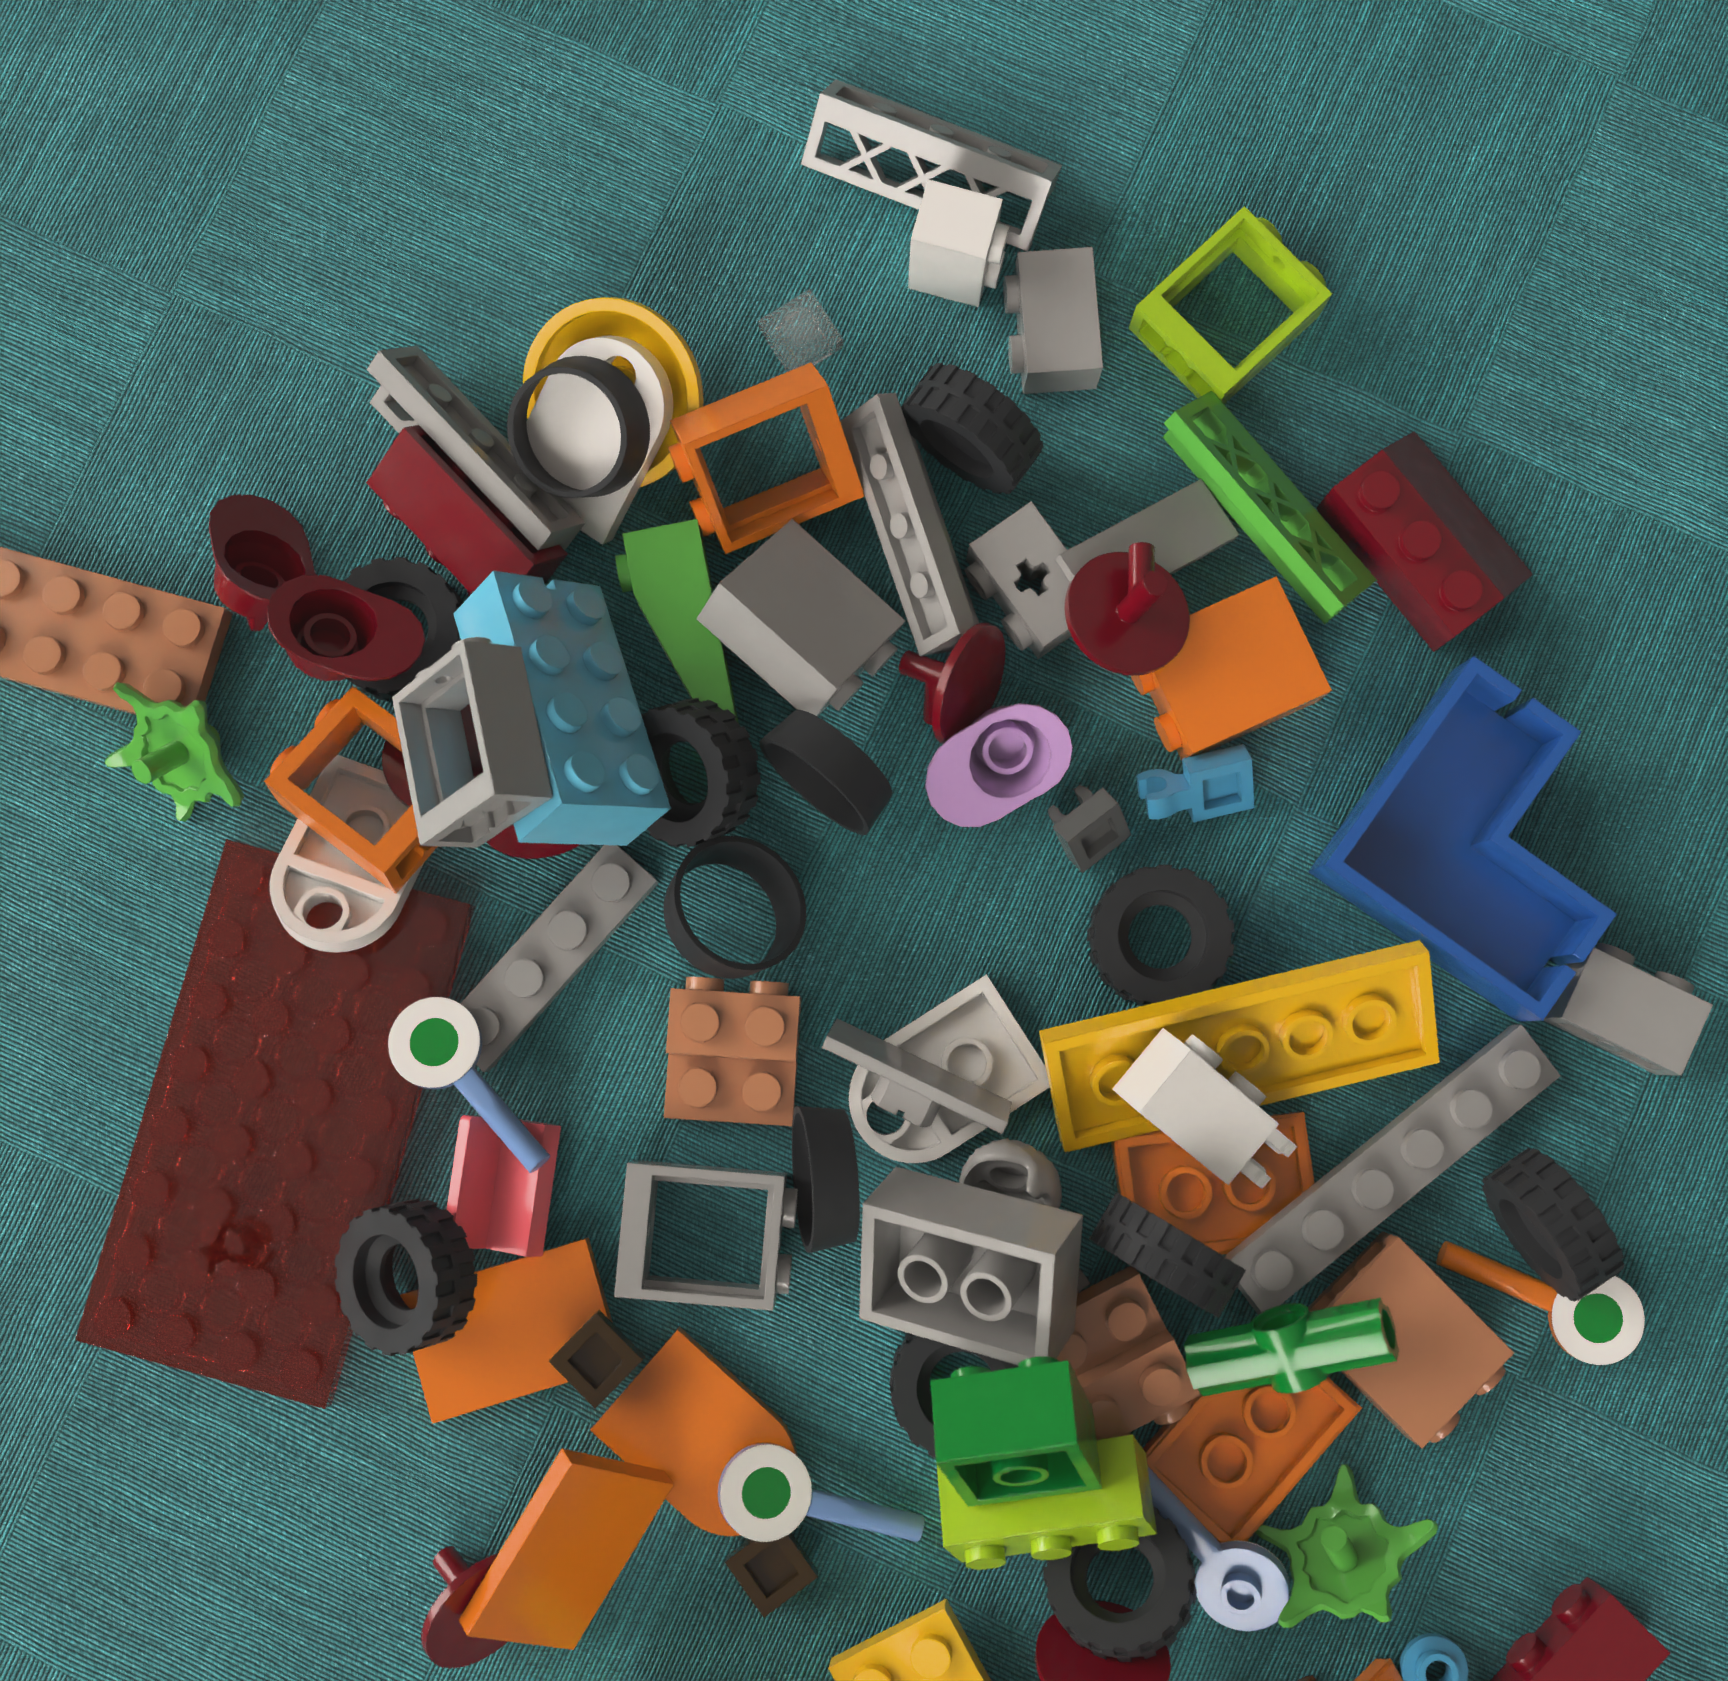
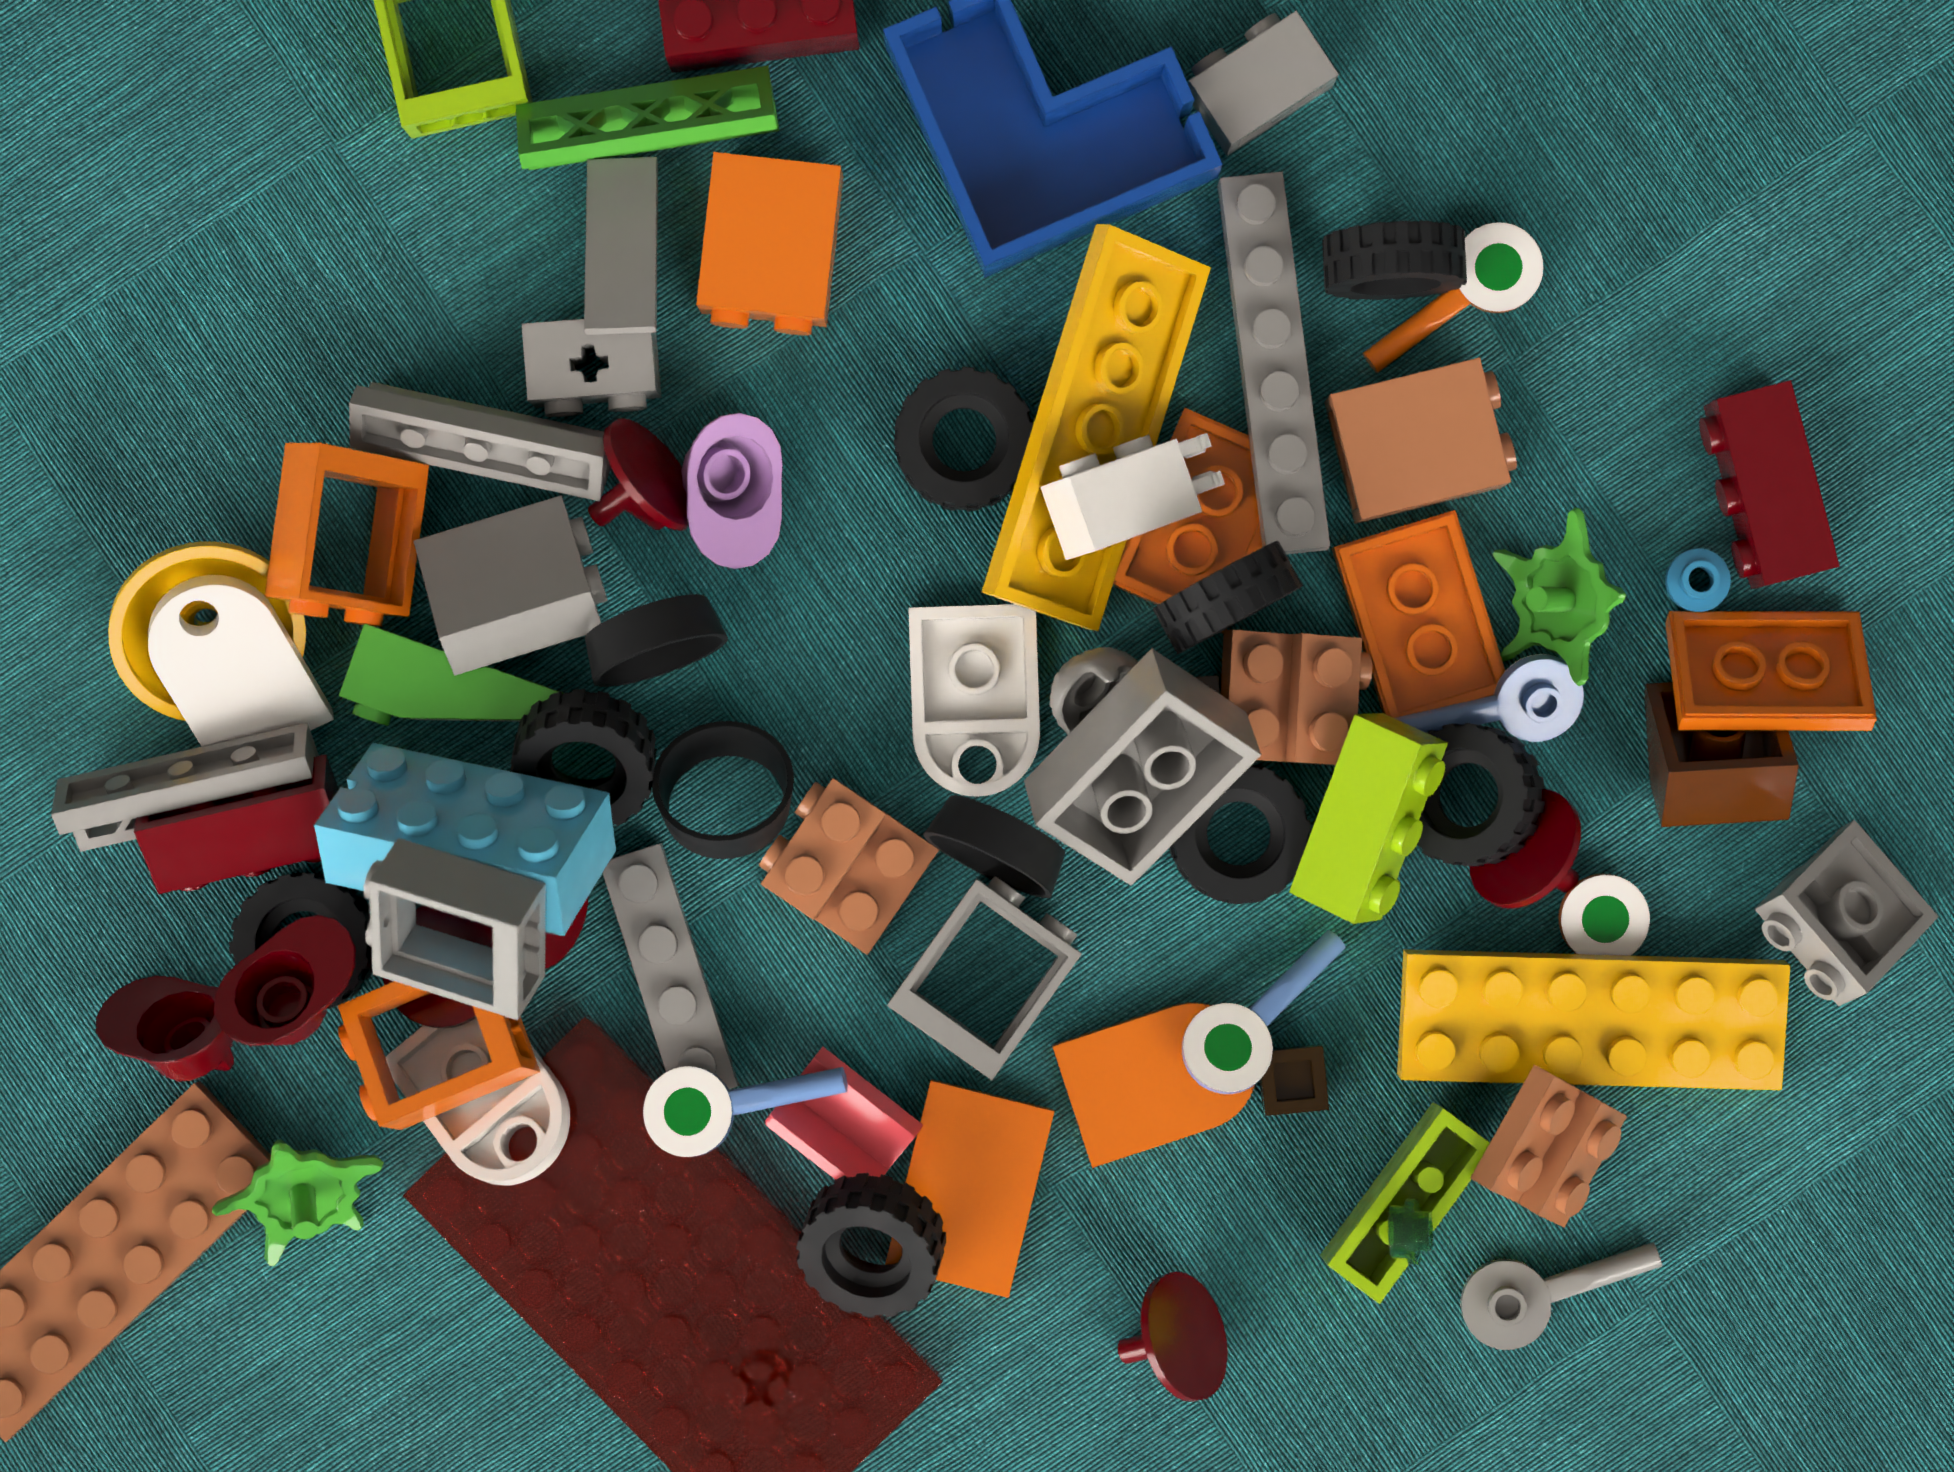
camera: 60 degrees left, 5 degrees up
orange tile [459,1449,674,1650] -> none
black tyre [507,356,650,498] -> none
dark brown plate [549,1309,646,1409] -> none
clear plate [758,289,843,372] -> none
light grey fence [801,79,1062,251] -> none
light grey piece [822,1018,1012,1134] -> none
black tyre [901,363,1044,494] -> none
white brick [908,179,1010,307] -> none
green brick [930,1356,1102,1507] -> none
light grey brick [1003,247,1103,394] -> none
dark grey tile [1048,785,1131,873] -> none
dark red shield [1064,542,1190,676] -> none
dark azure plate [1136,744,1254,823] -> none
green piece [1184,1298,1399,1397] -> none

